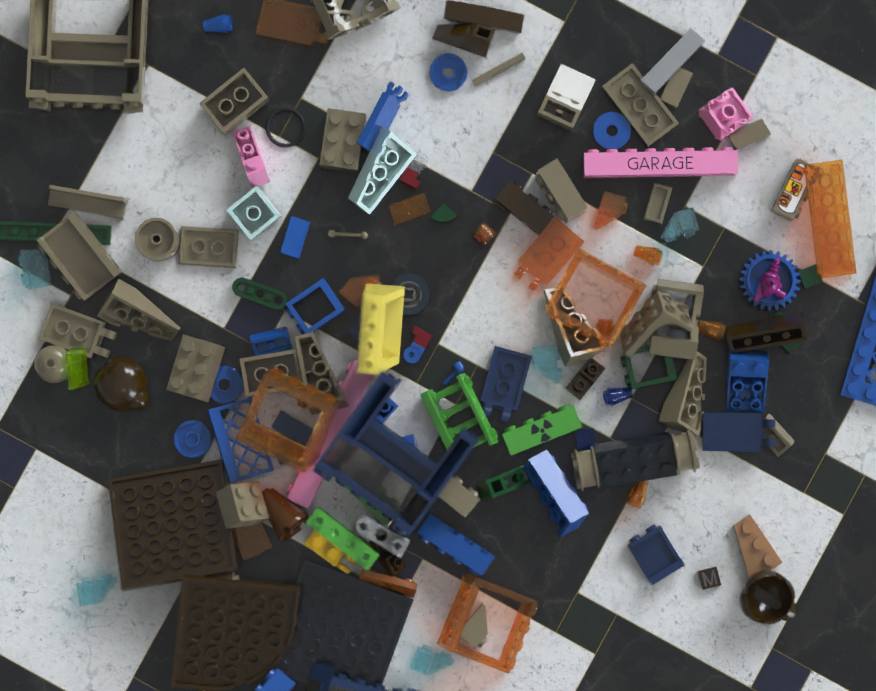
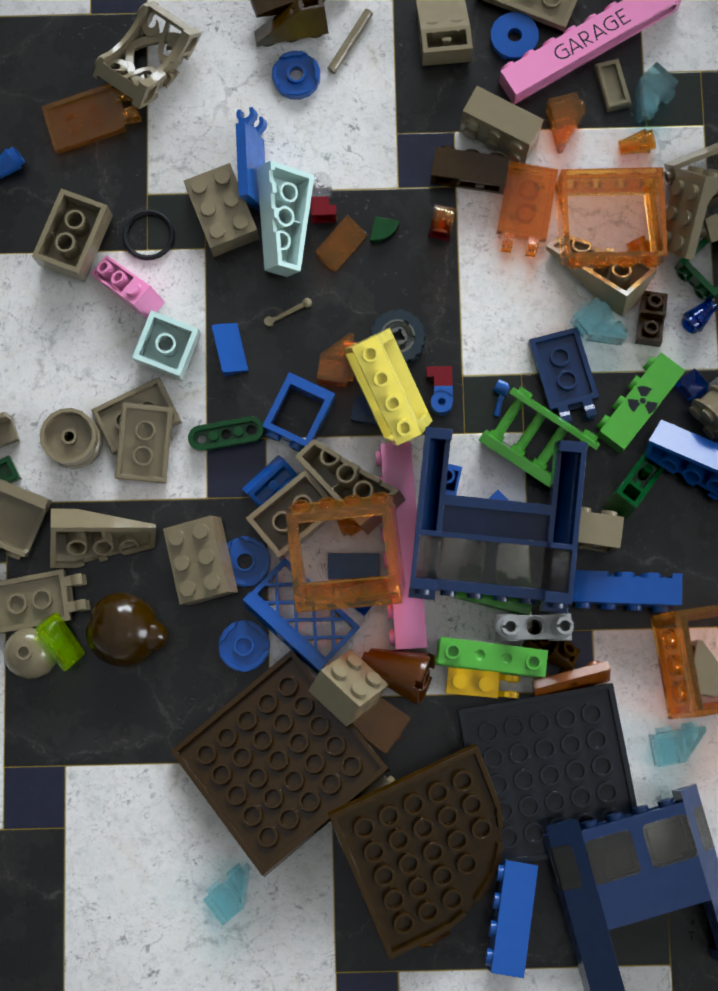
camera: 30 degrees left, 5 degrees down
none -> dark tan tile [115,402,174,484]

